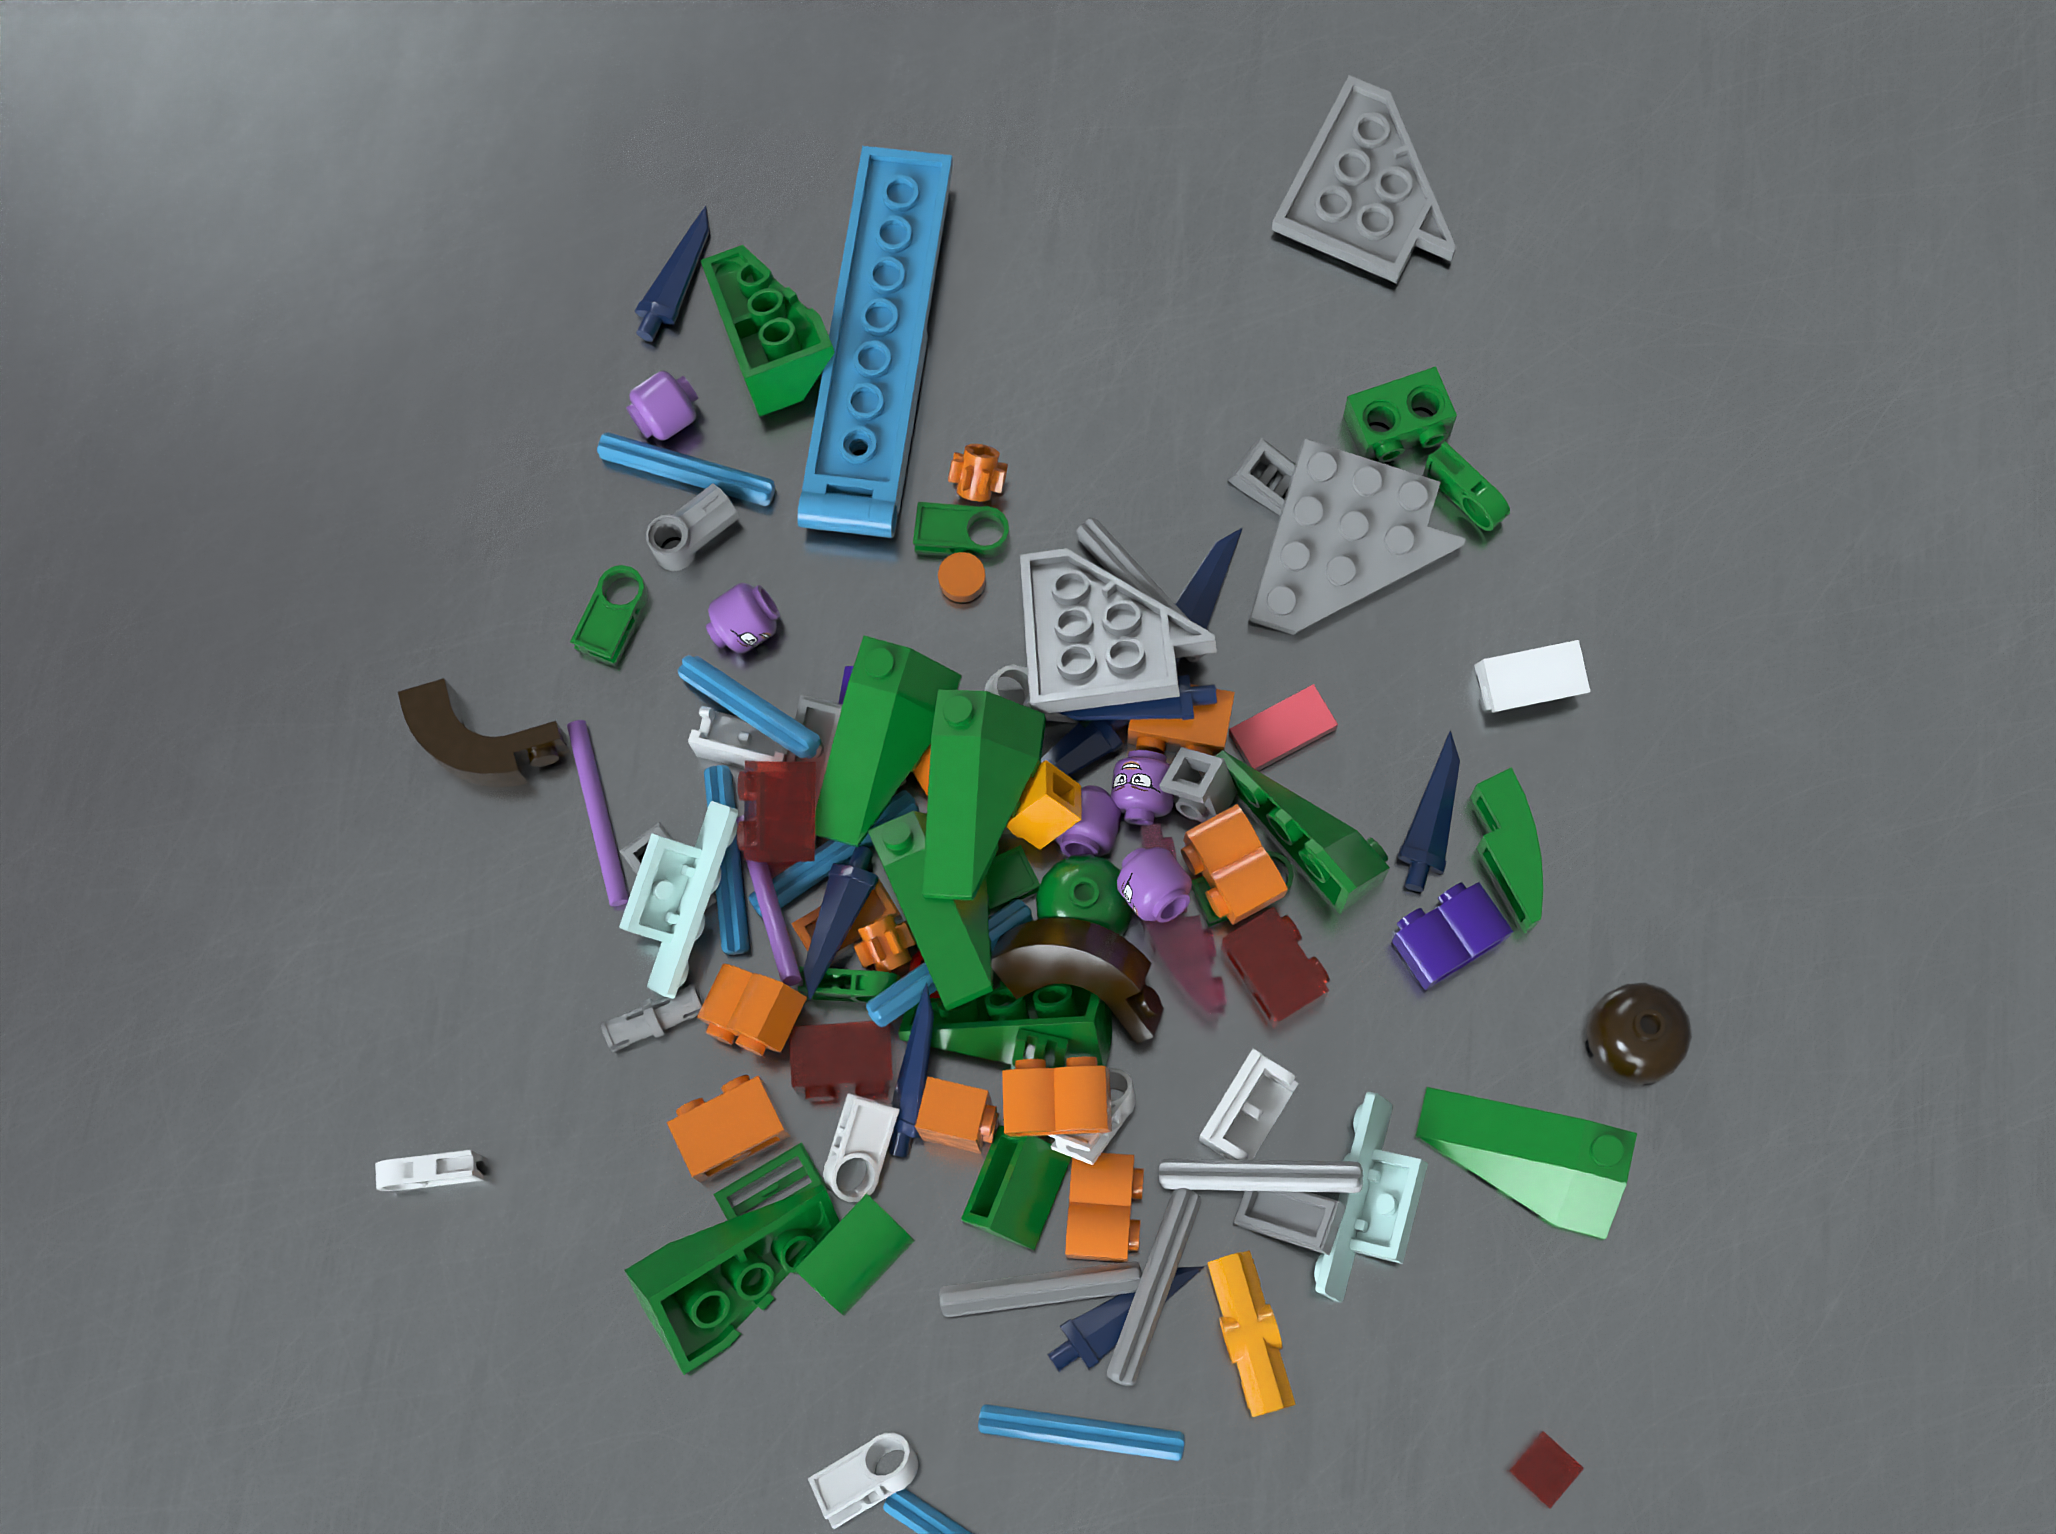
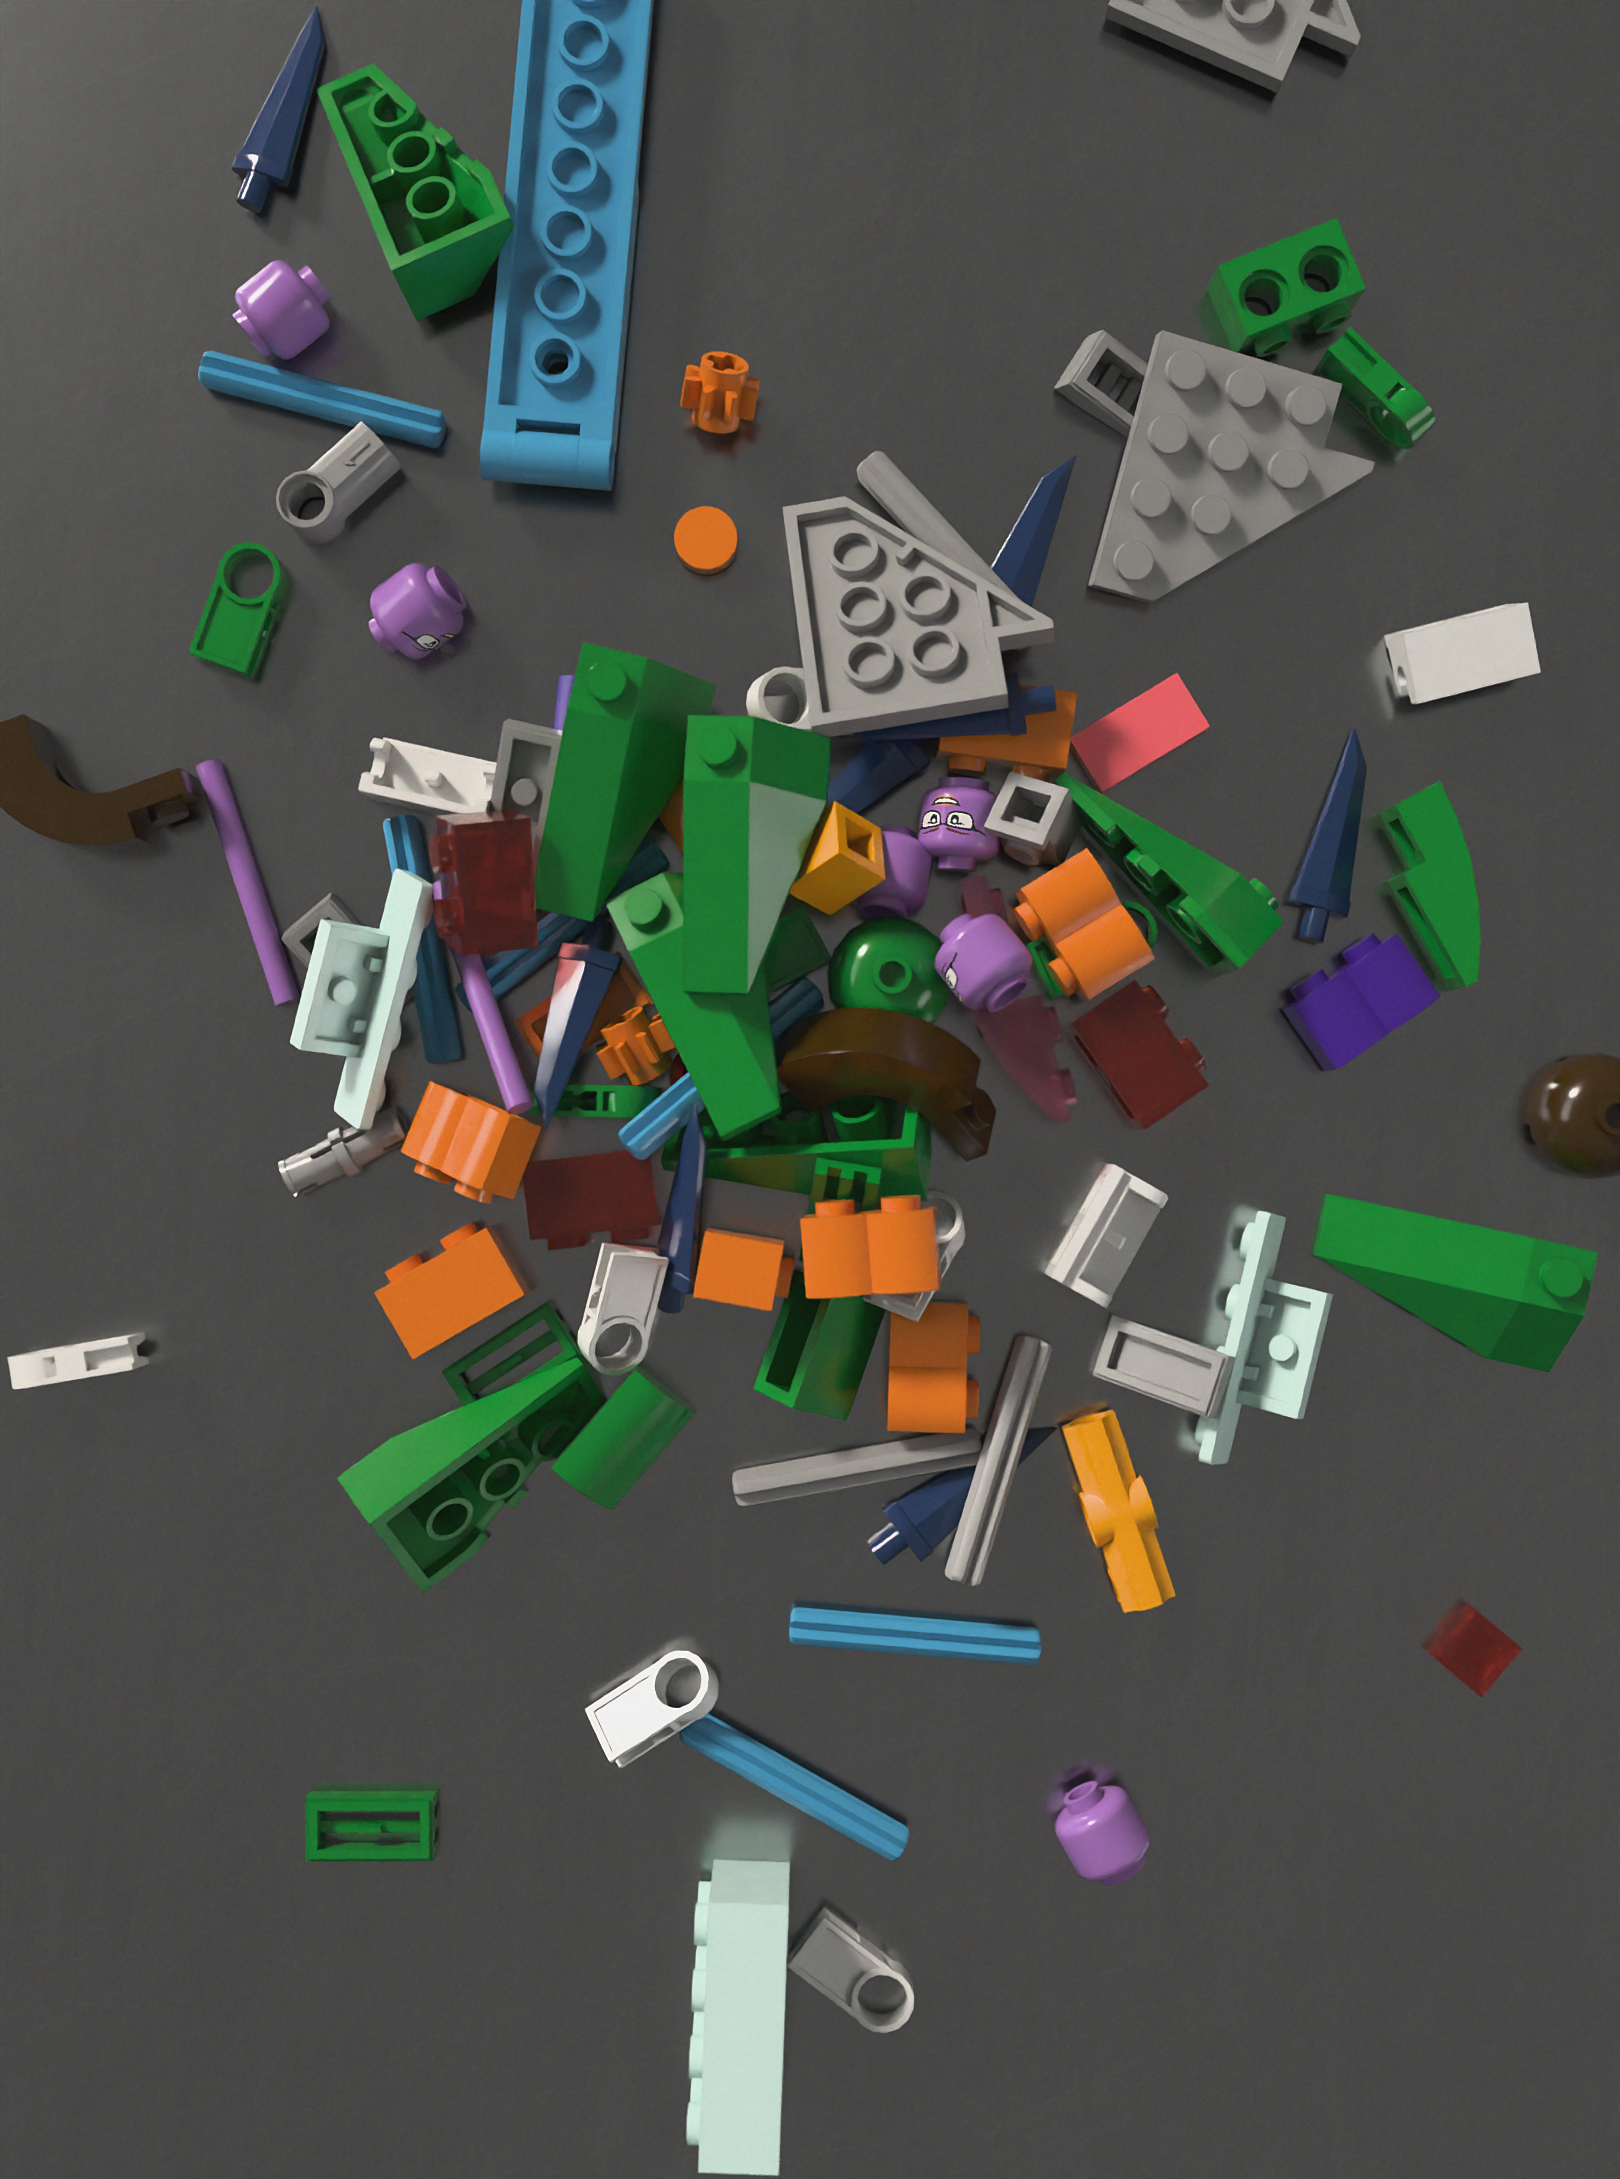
camera: 10 degrees left, 15 degrees up
dark azure axle [678,655,821,759] -> none
green piece [913,502,1010,559] -> none
light grey axle [1159,1158,1363,1193] -> none

